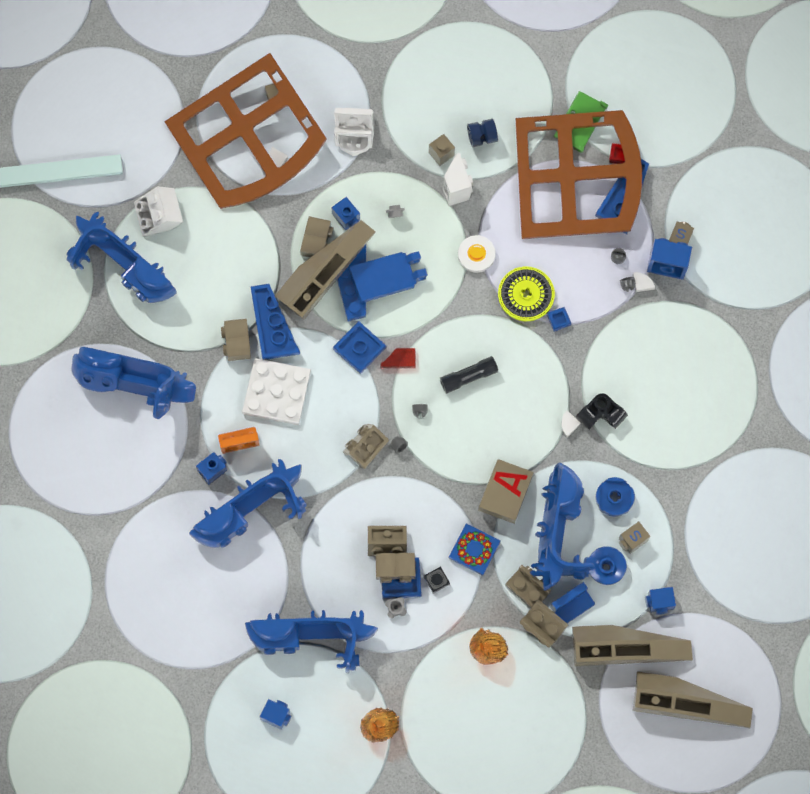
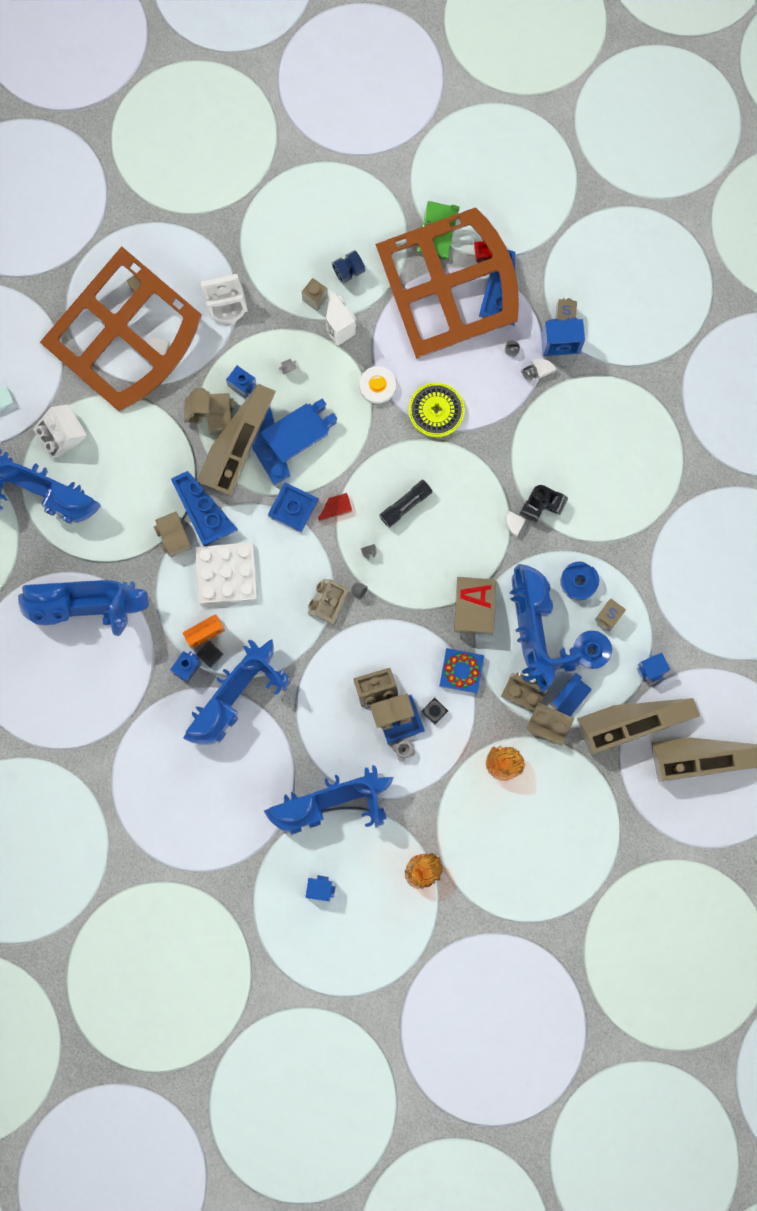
camera: 15 degrees left, 5 degrees up
blue tile [547,307,572,332] -> none
none -> dark tan brick [184,388,210,424]
none -> black tile [196,641,224,668]

